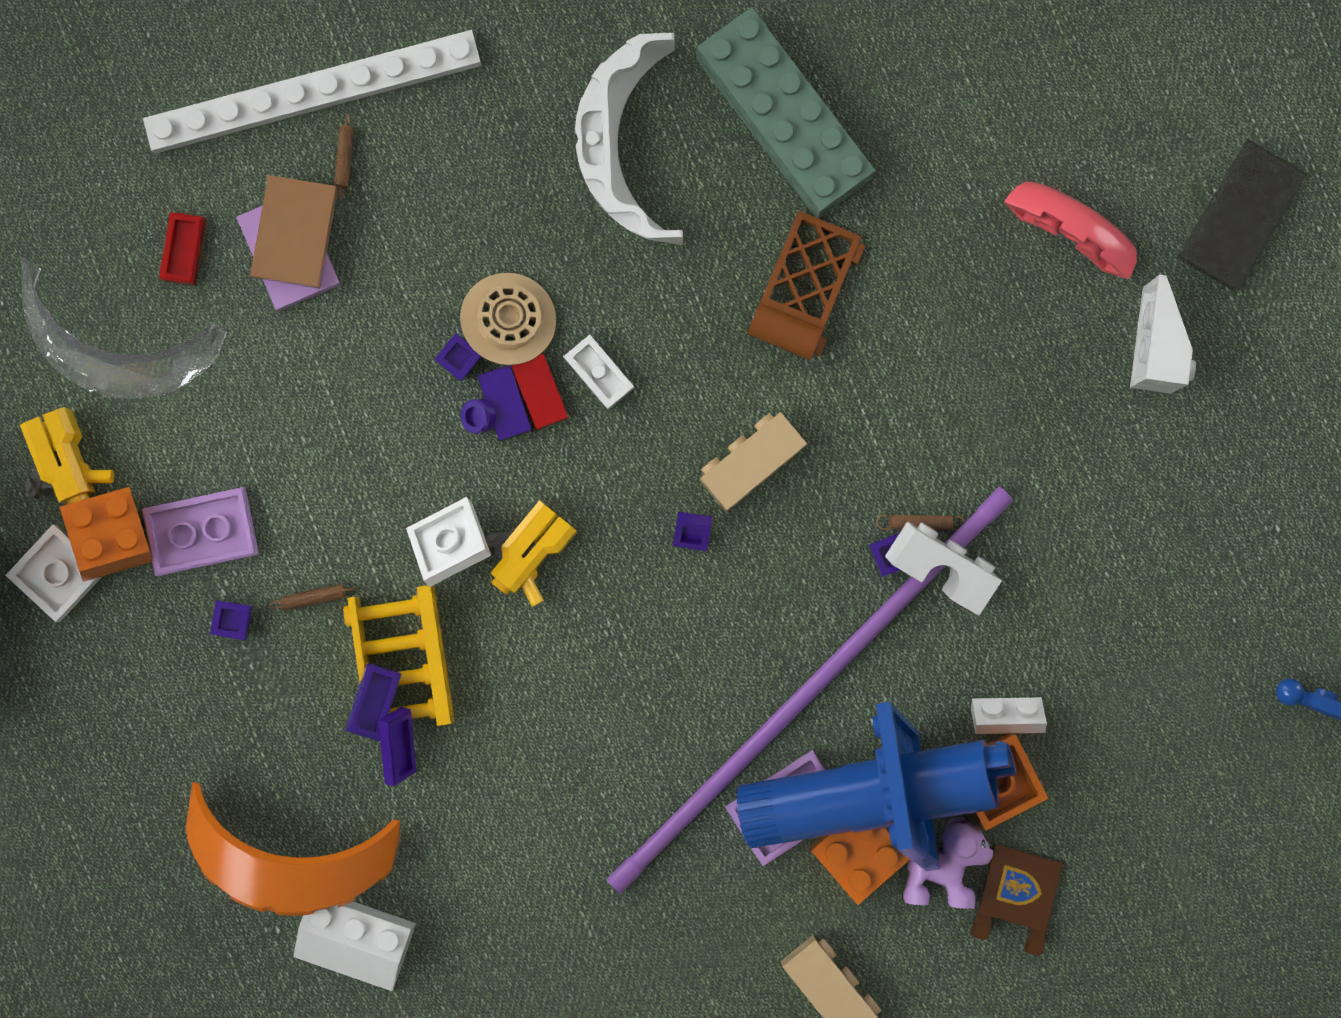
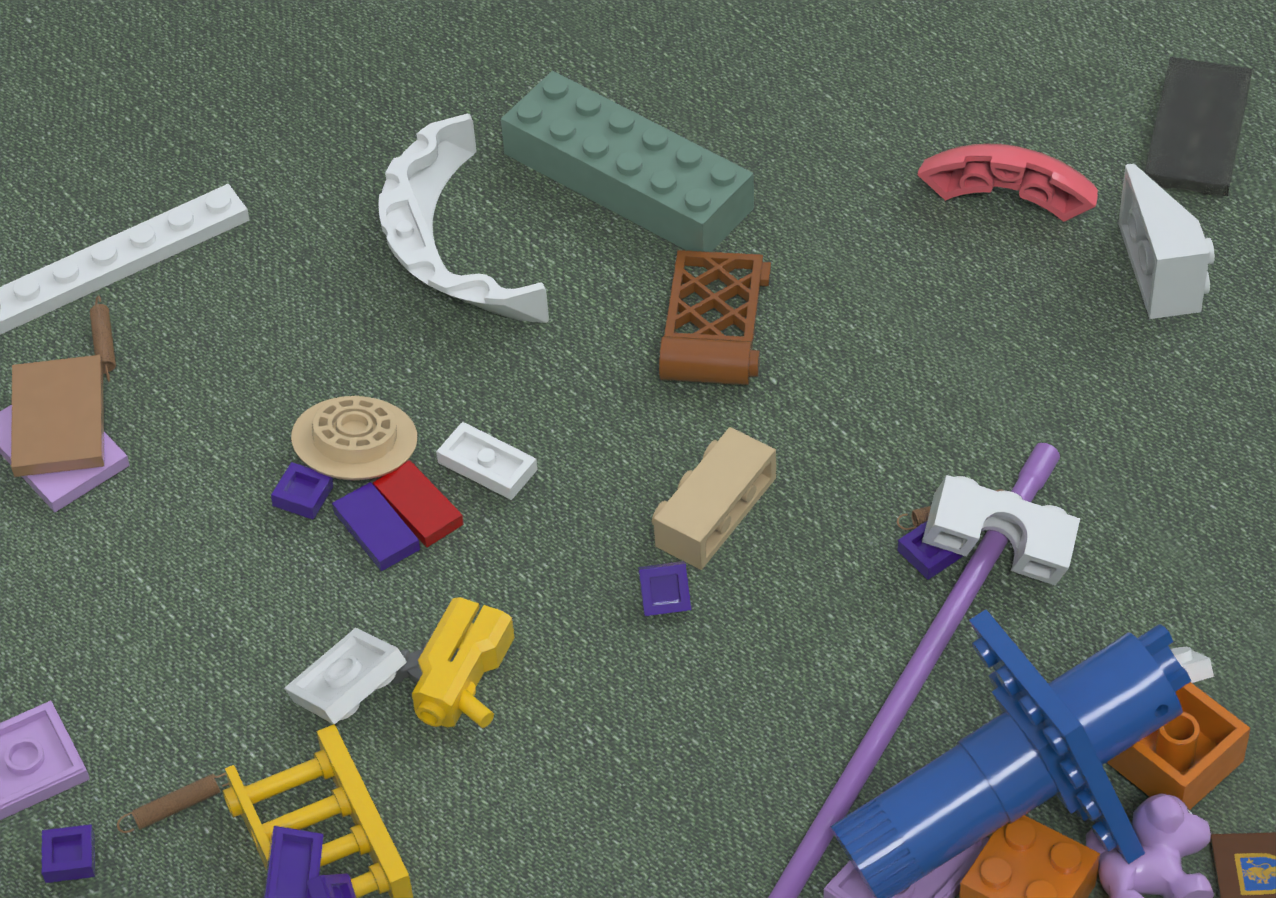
camera: 15 degrees left, 35 degrees down
dark purple tile [461,399,496,434] -> none

